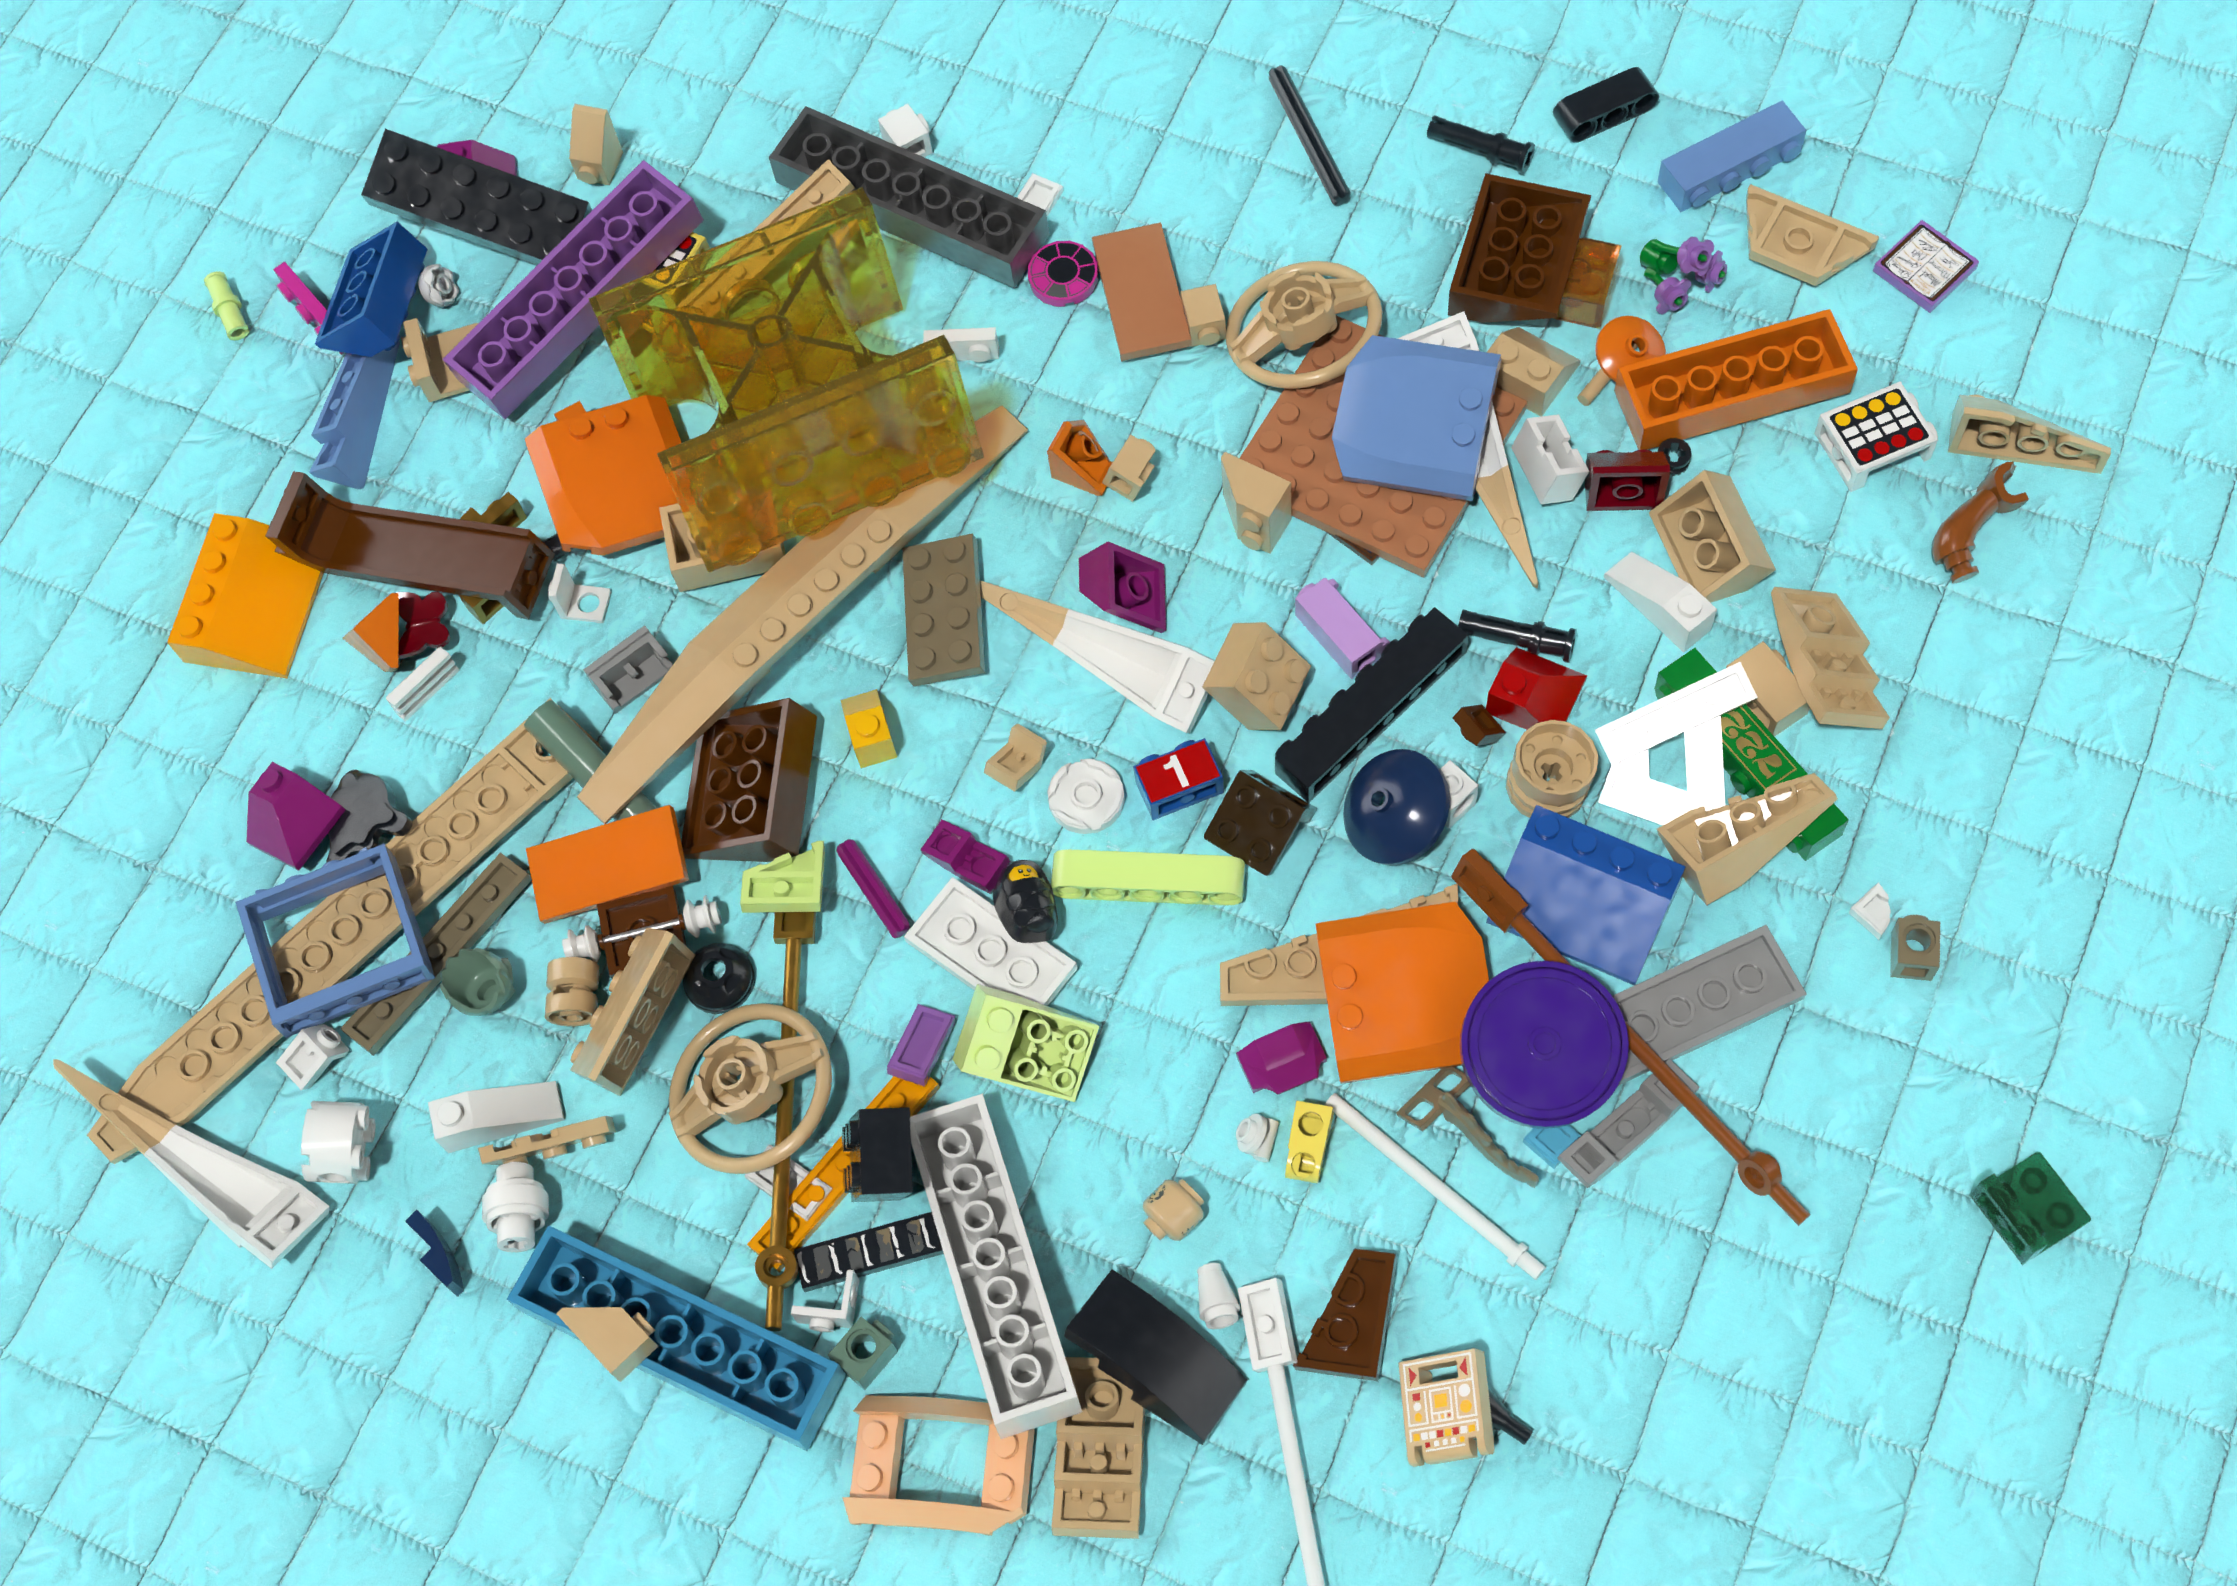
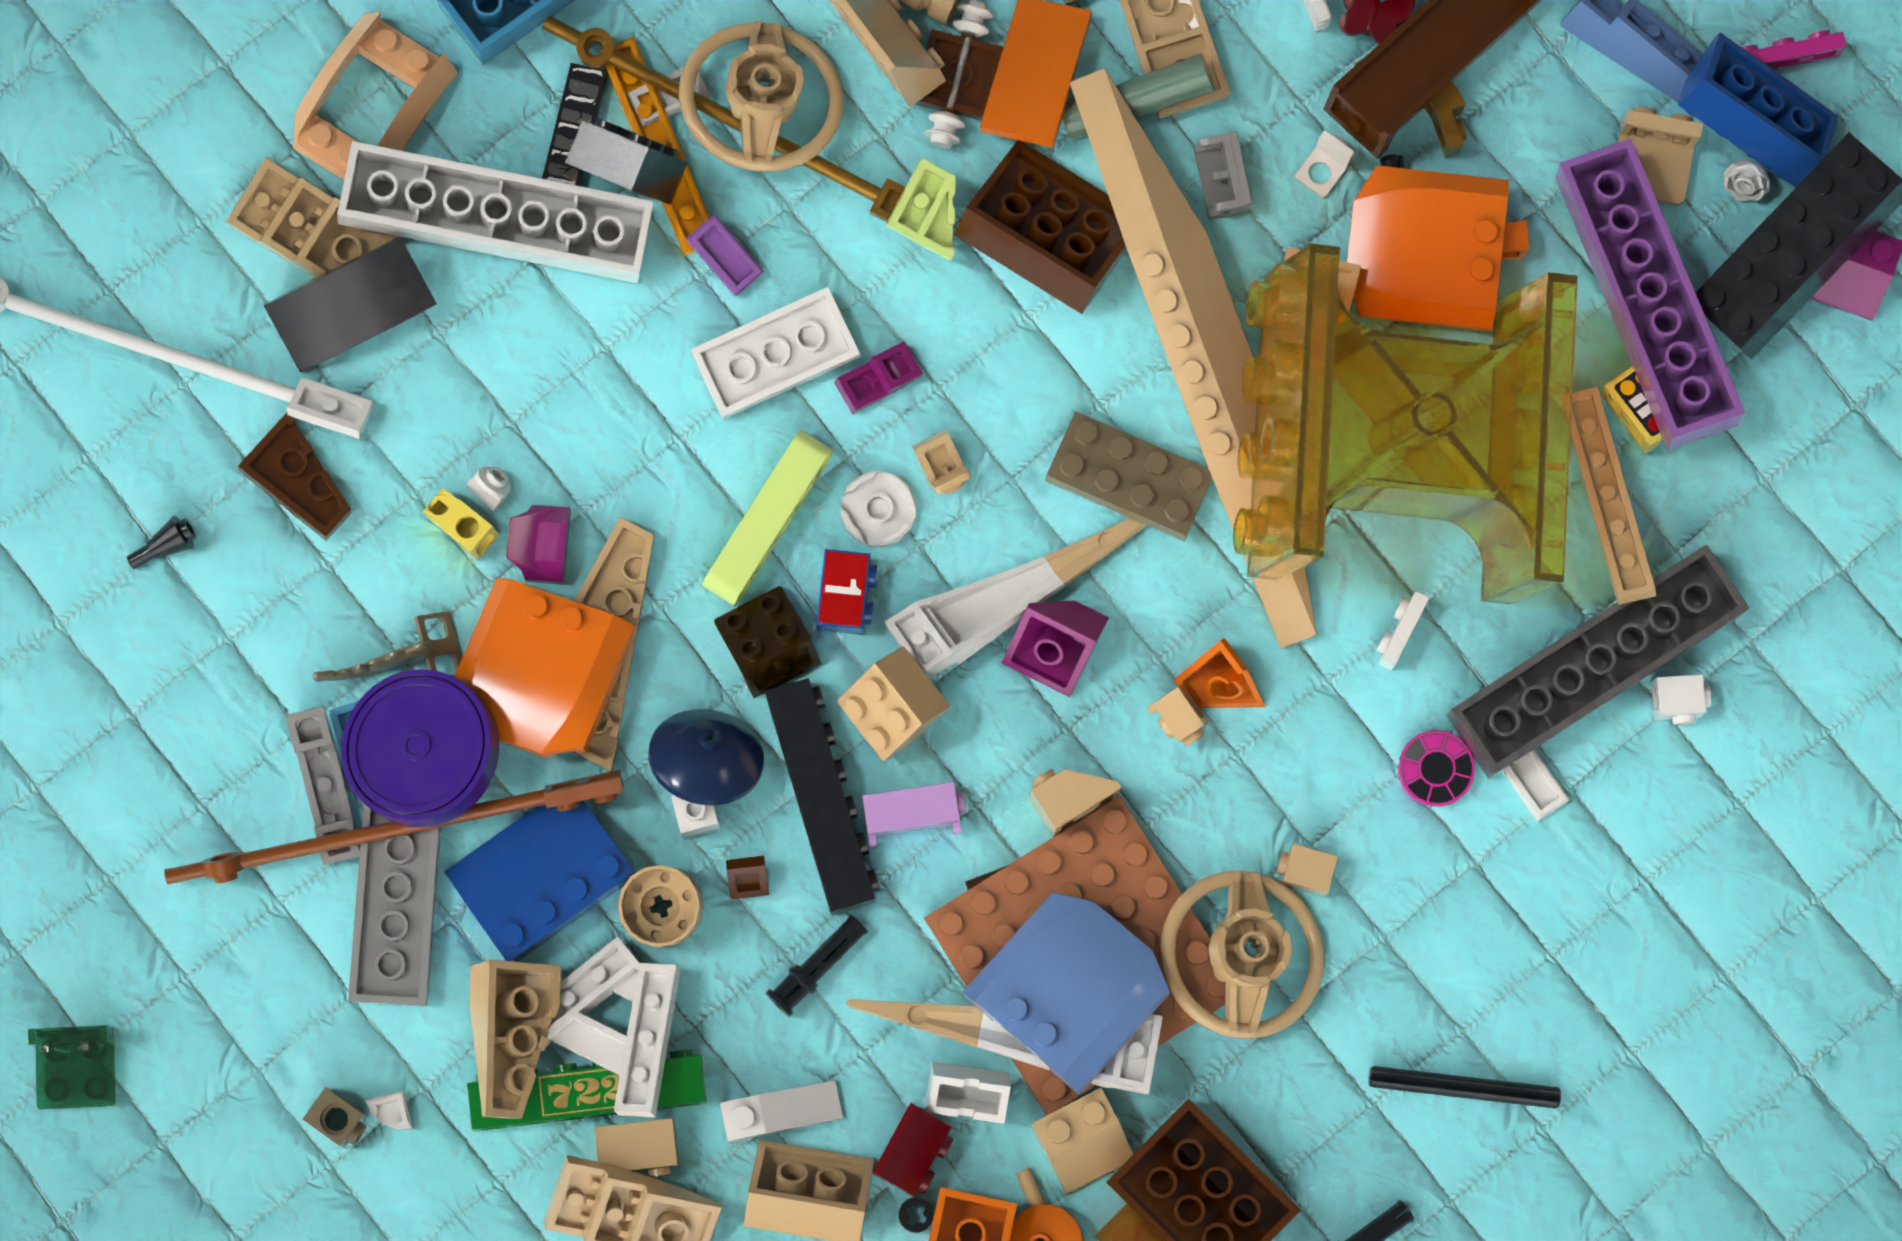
camera: 105 degrees right, 15 degrees up
tan slope [569,104,623,186] -> none
black piece [683,943,755,1014] -> none
white bracket [791,1269,859,1332] -> none
sand green brick [828,1317,898,1390] -> none
magenta axle [836,839,910,938] -> none
yellow slope [841,689,897,768] -> none
yellowish green slope [952,984,1099,1102] -> none
black piece [993,860,1058,943] -> none
nougat tile [1092,222,1192,361] -> none
tan head [1143,1179,1204,1241] -> none
white cone [1197,1263,1240,1329] -> none
white bar [1325,1093,1546,1280] -> none
tan container [1398,1348,1495,1467] -> none
red slope [1486,647,1587,730] -> none

